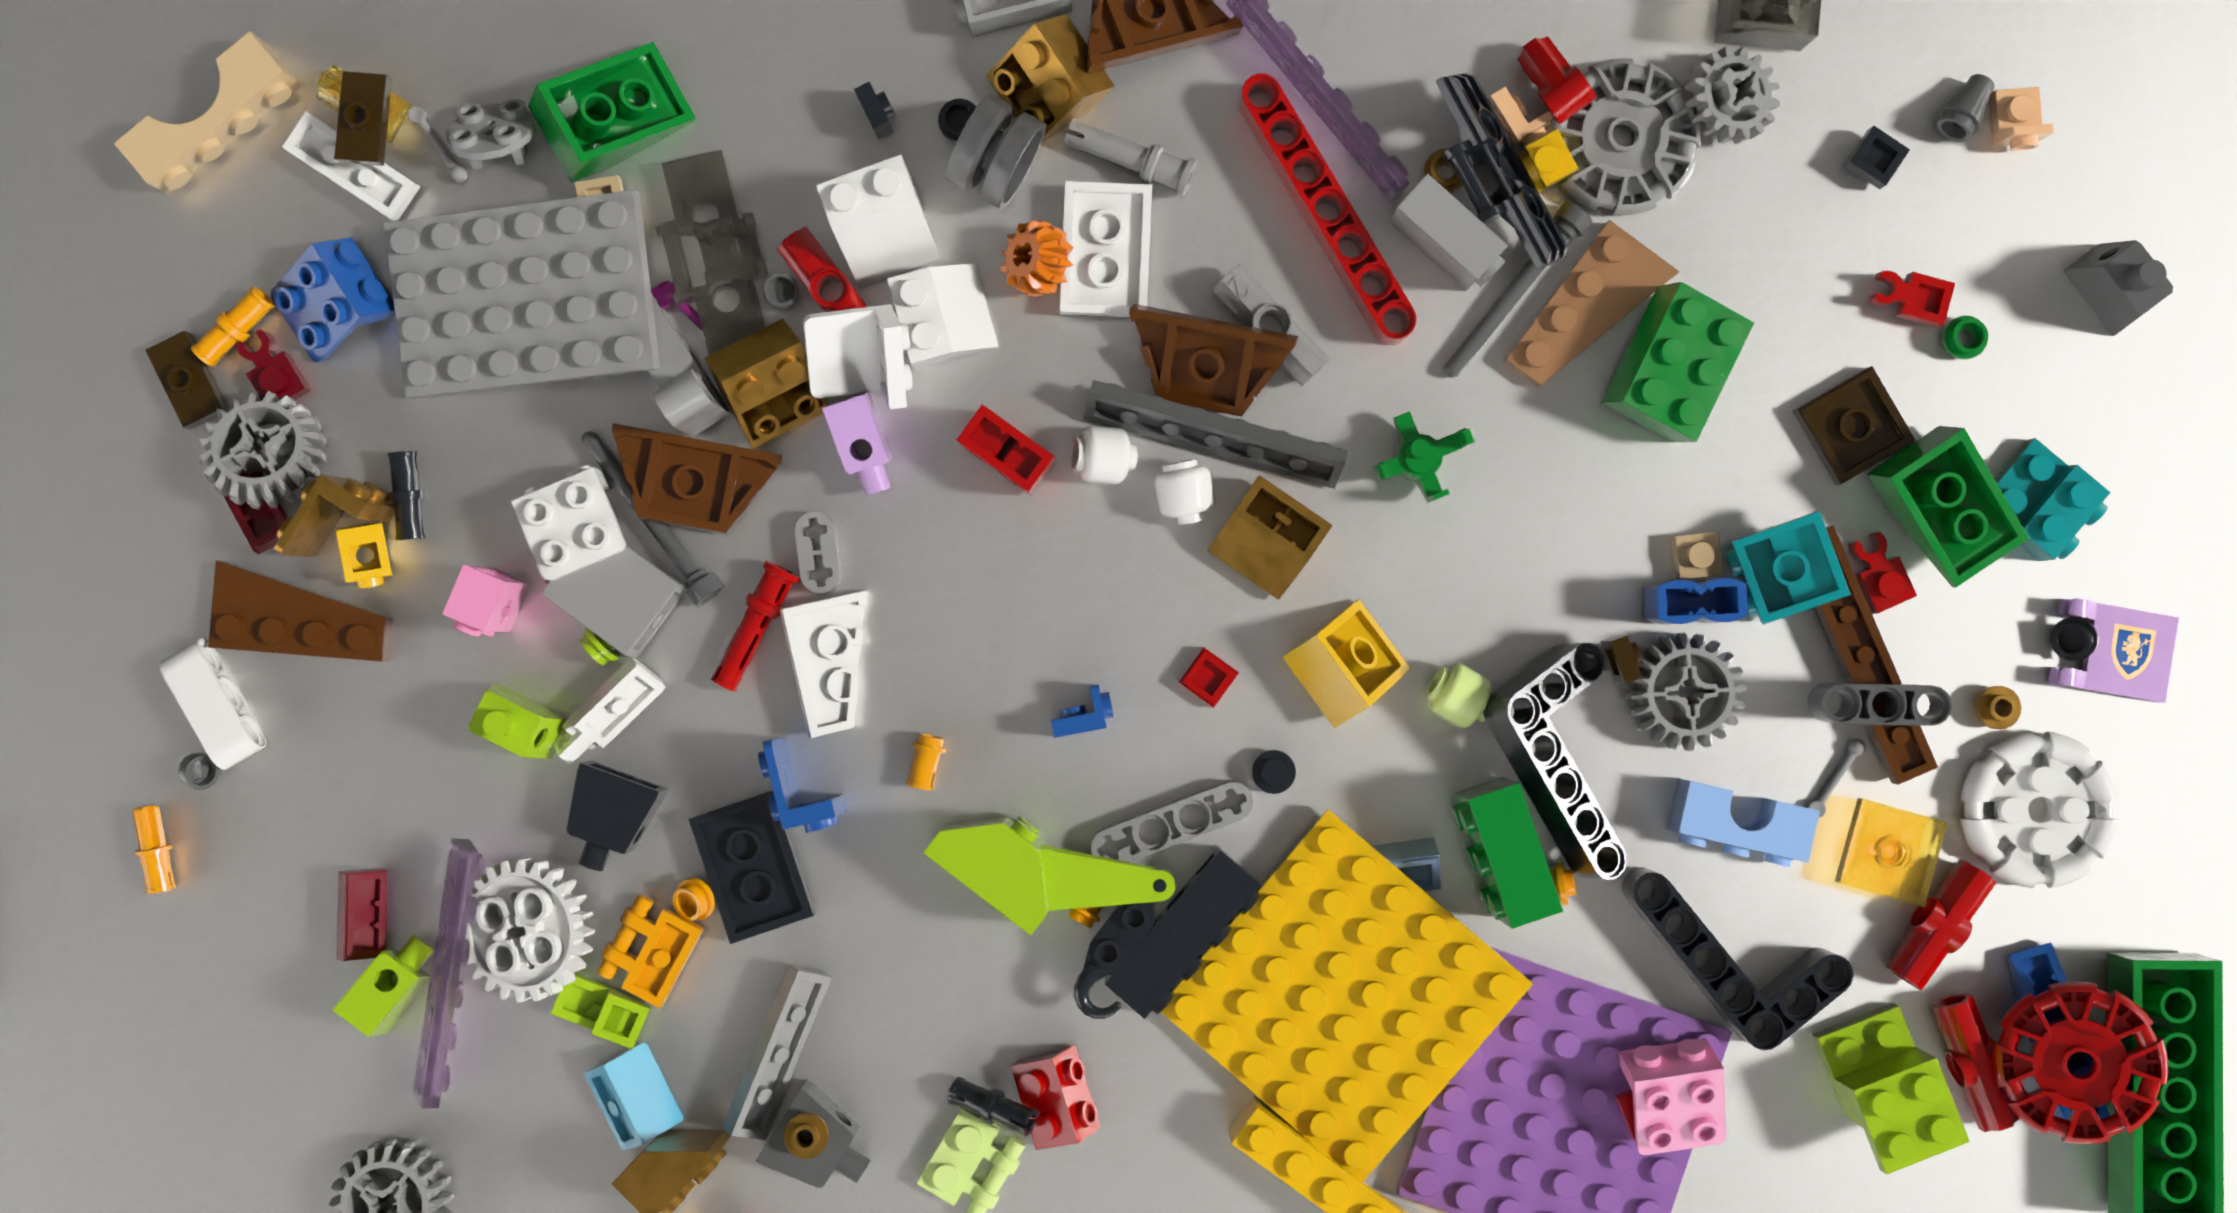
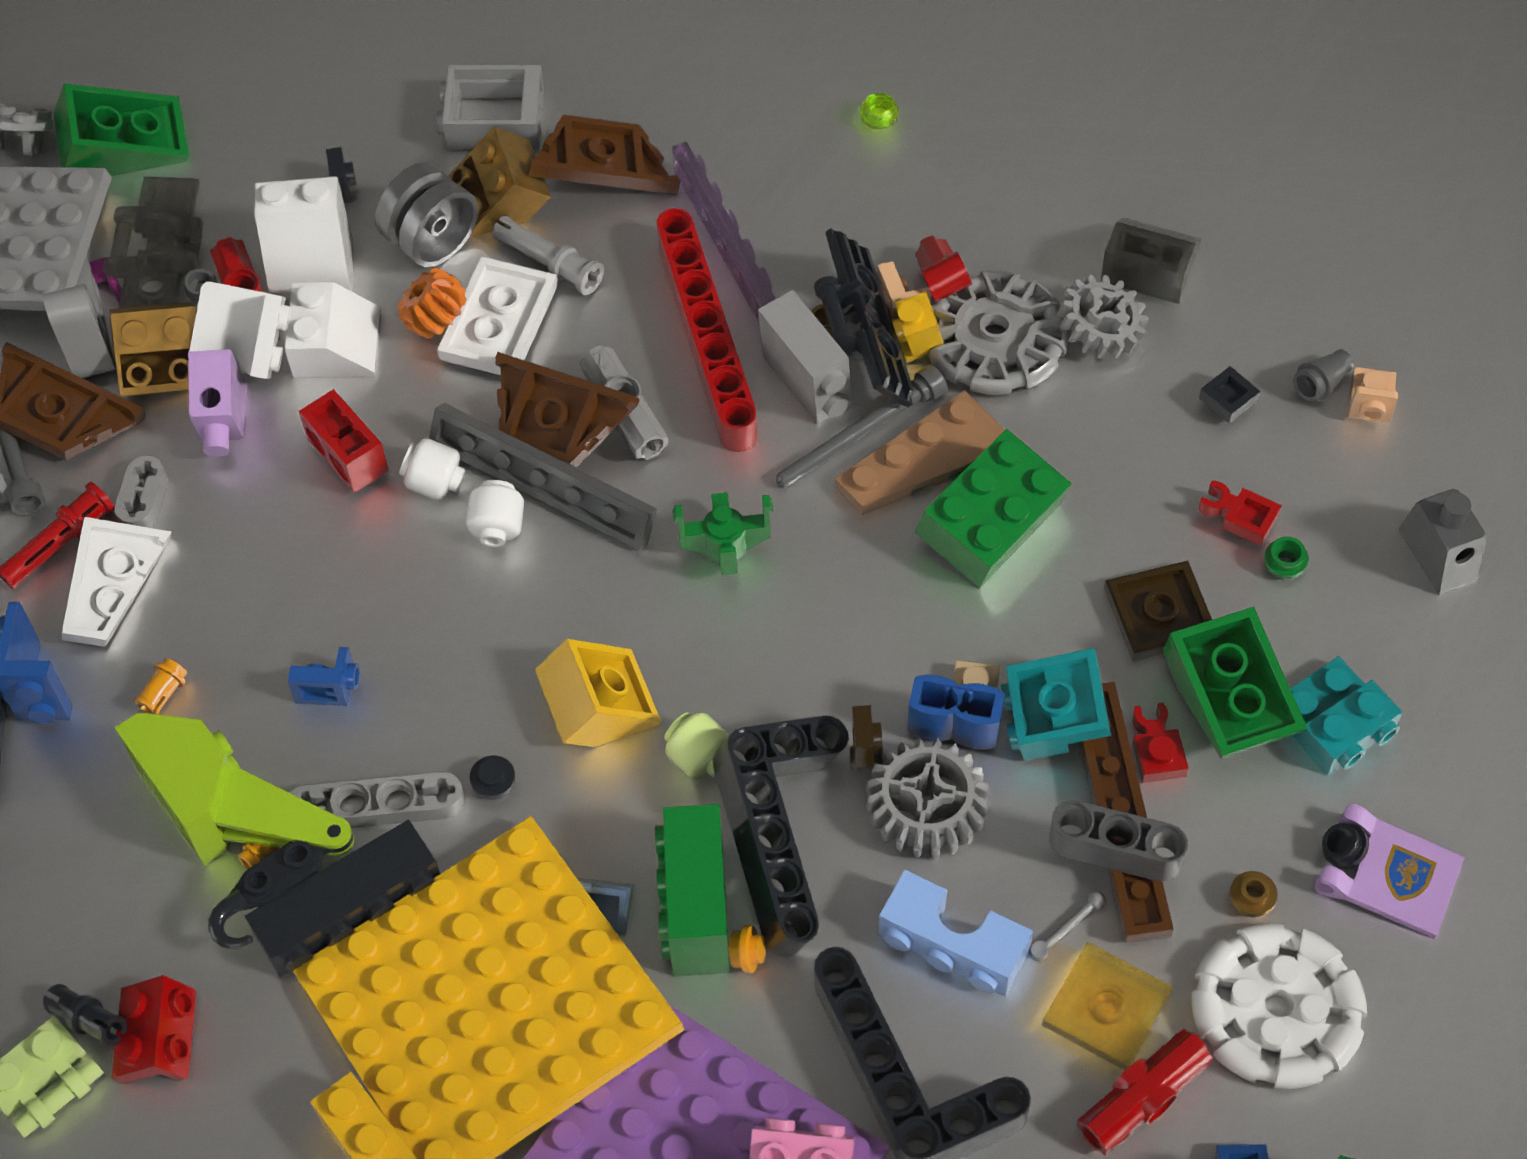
camera: 20 degrees right, 30 degrees down
red tile [1178,647,1239,708] -> none
pearl gold slope [1207,475,1333,600] -> none

